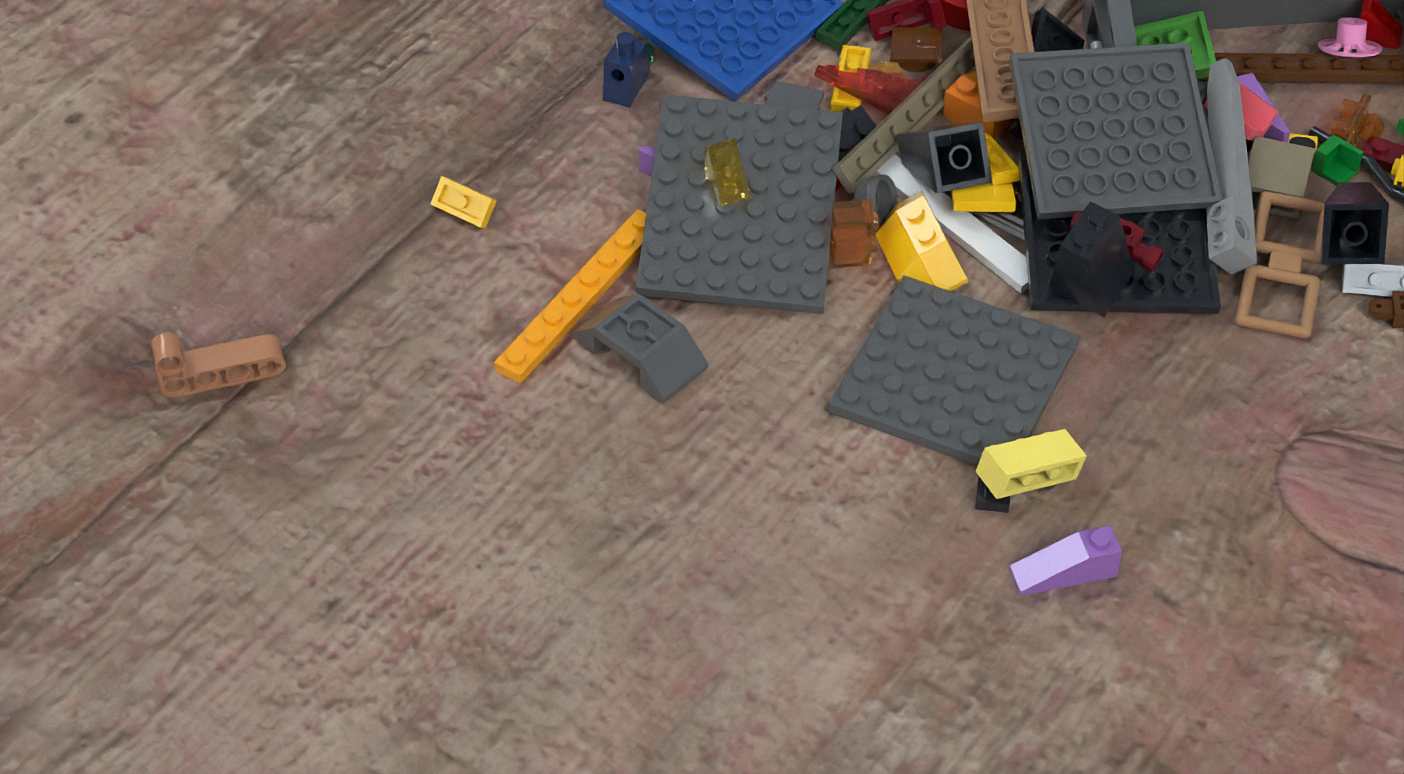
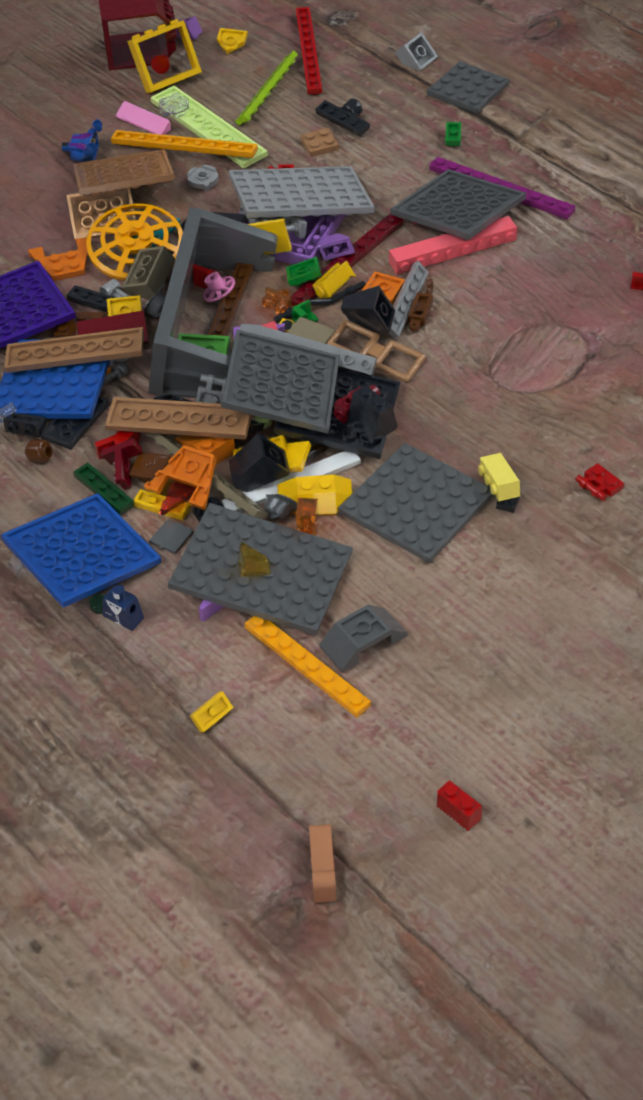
camera: 75 degrees left, 0 degrees up
medium lavender slope [1009,525,1122,596] -> none
none -> orange wing [144,445,217,510]
none -> red brick [437,780,483,831]
none -> red plate [575,463,624,501]

